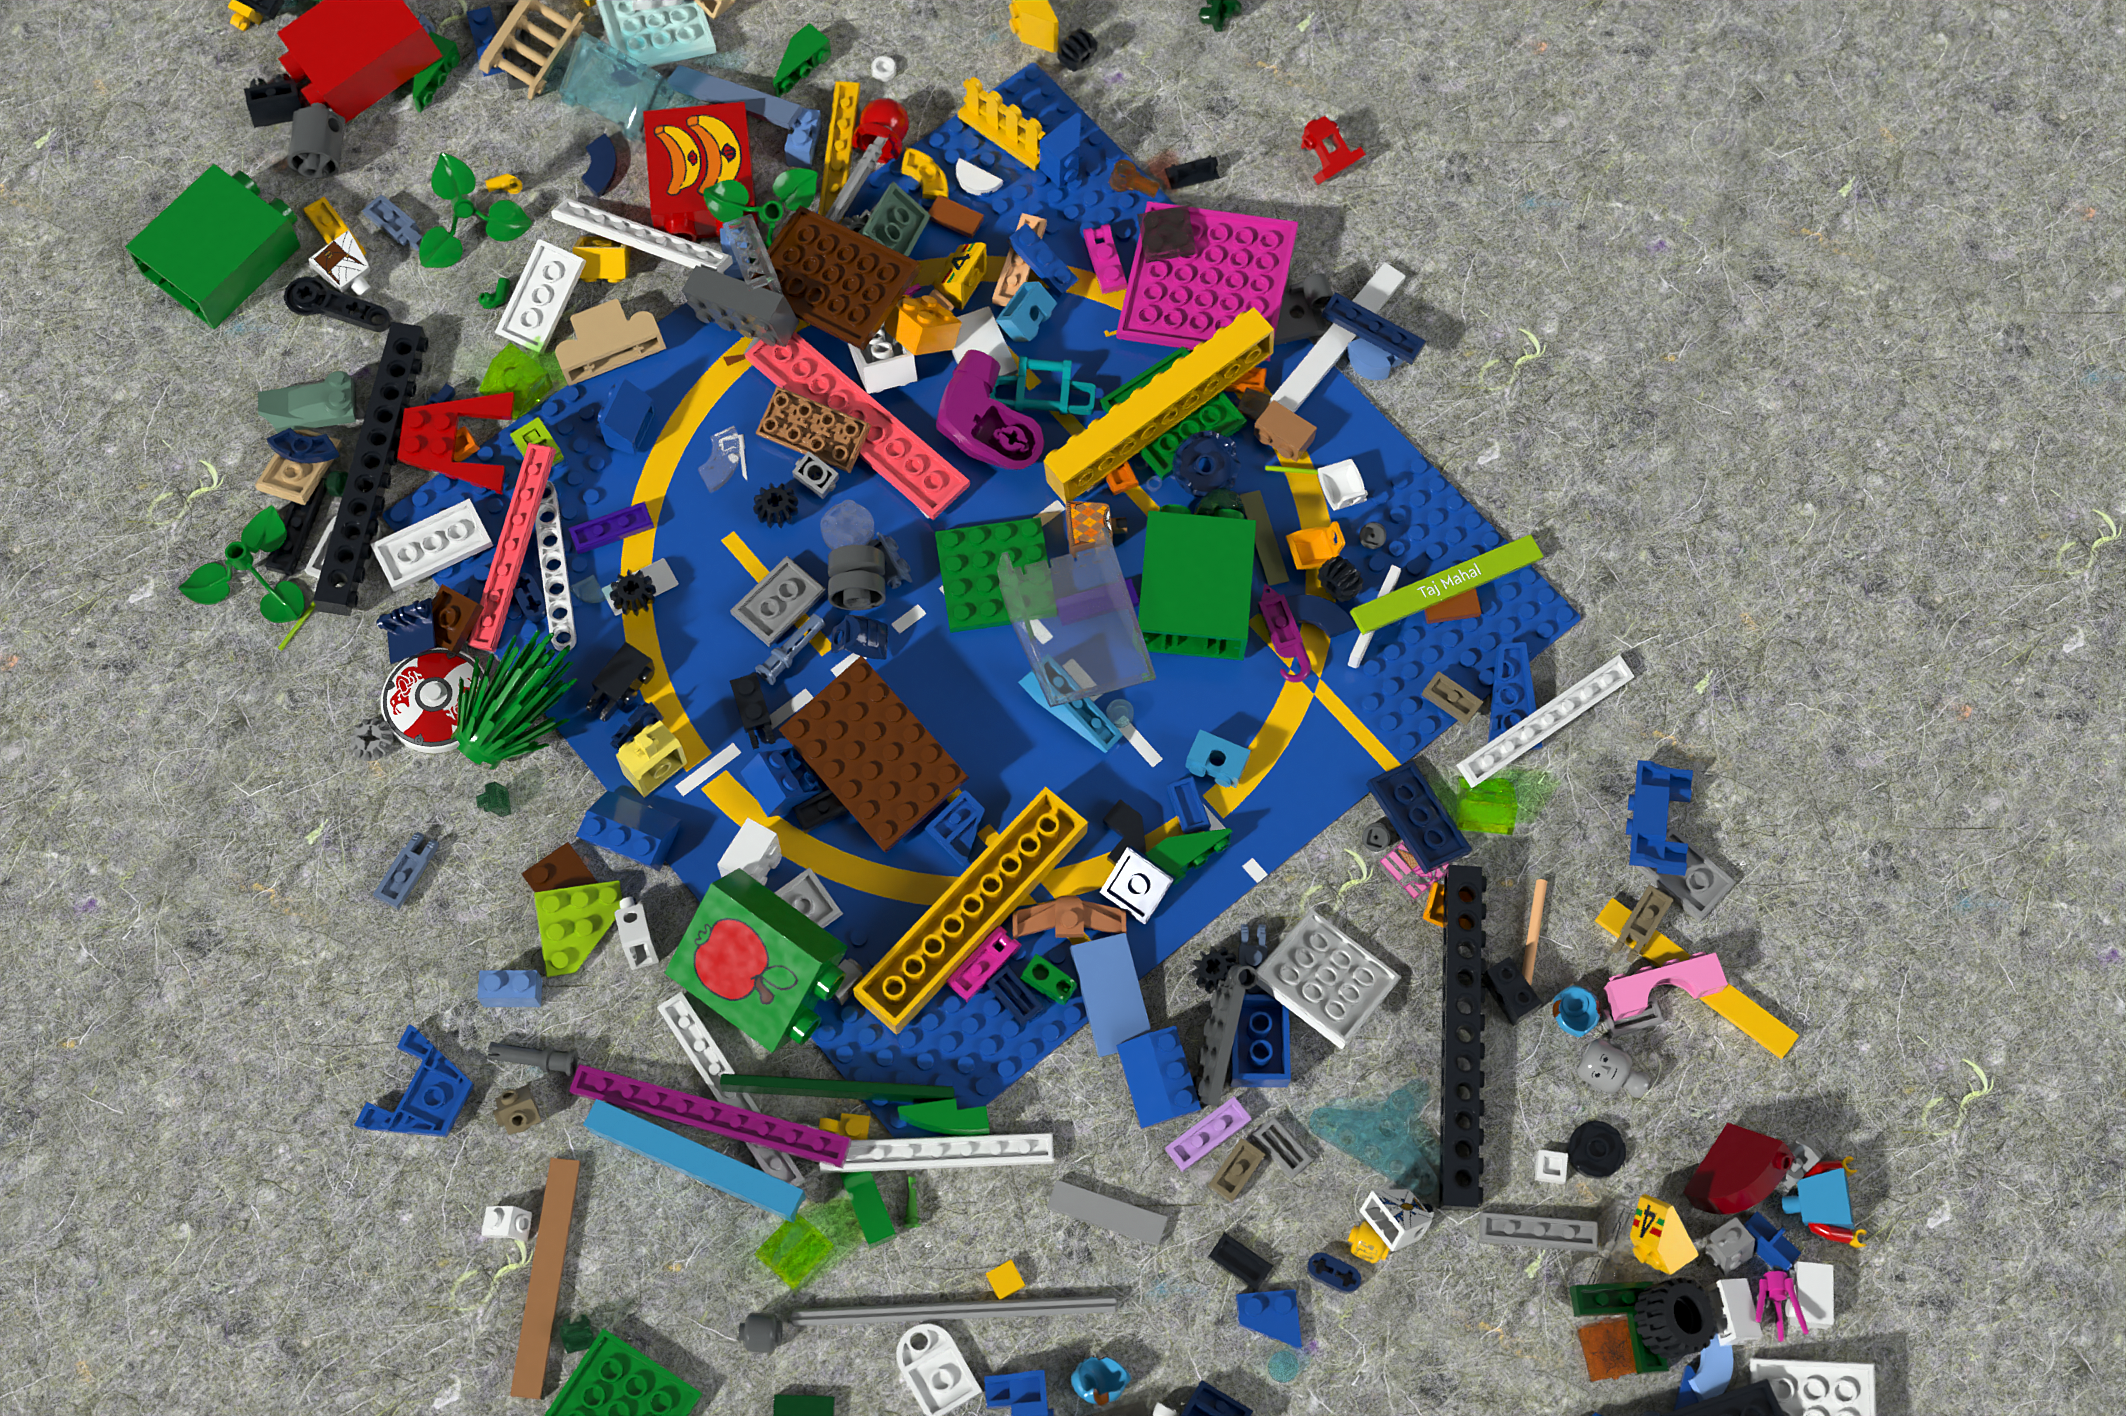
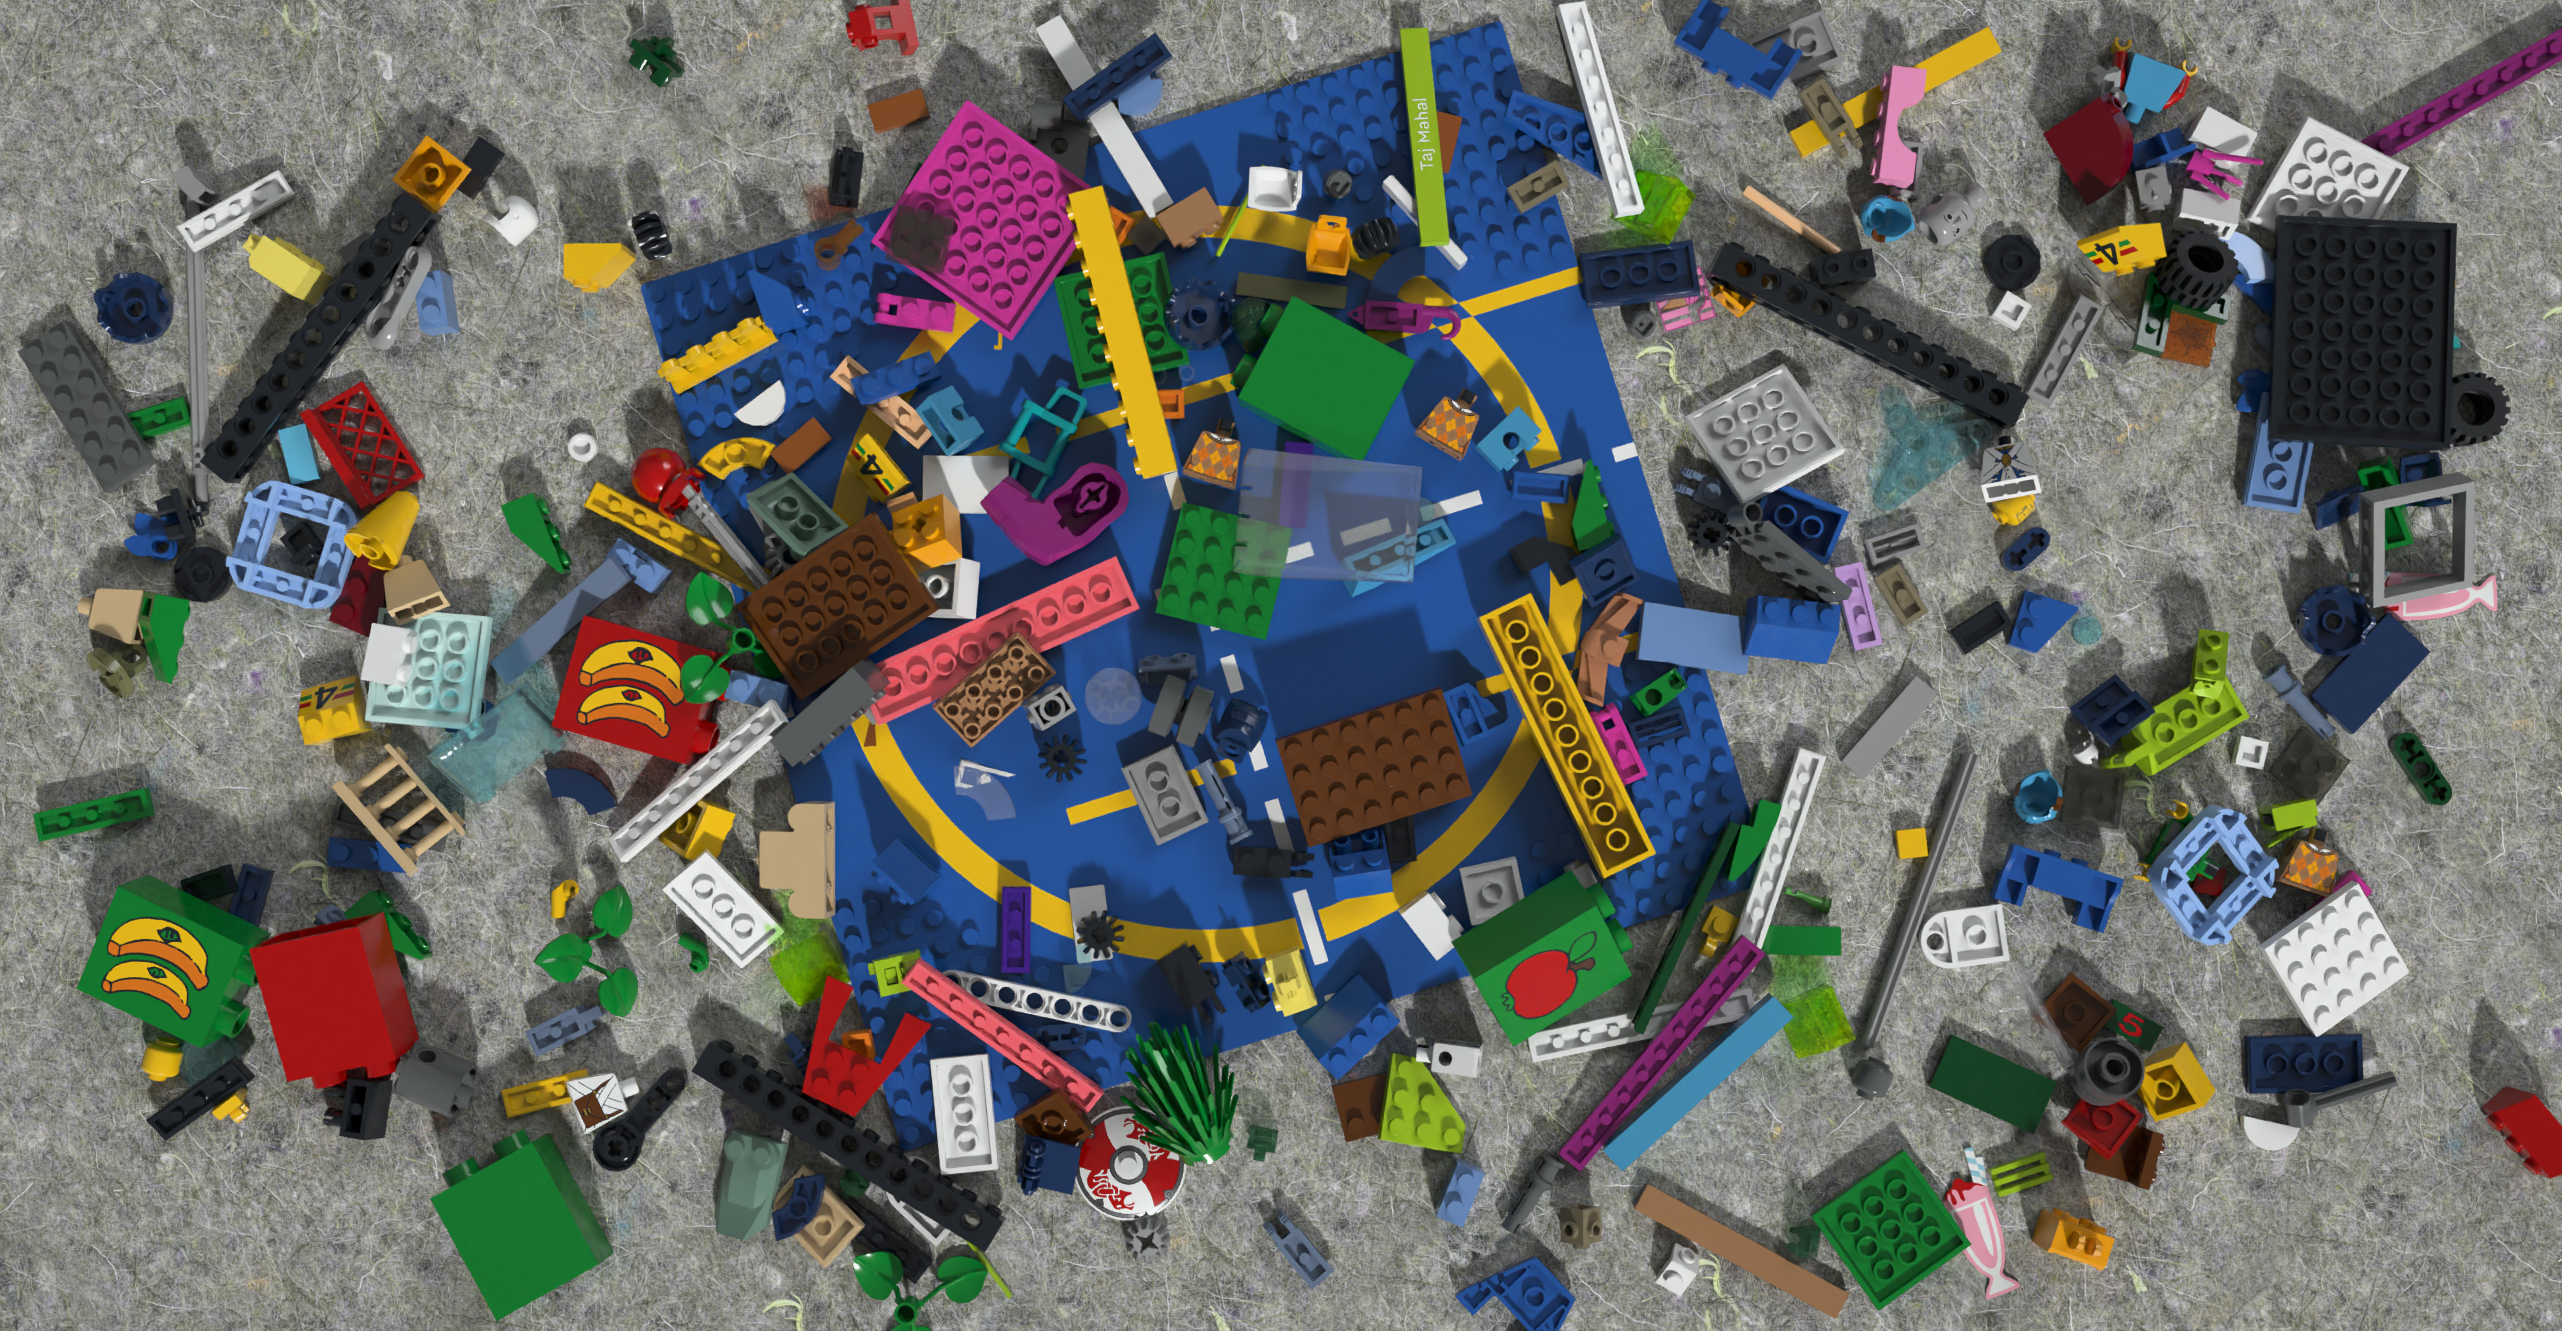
camera: 65 degrees left, 20 degrees up
clear fence [722,214,783,295] -> none
none -> dark orange tile [867,88,930,134]
none -> torso [1414,388,1479,462]

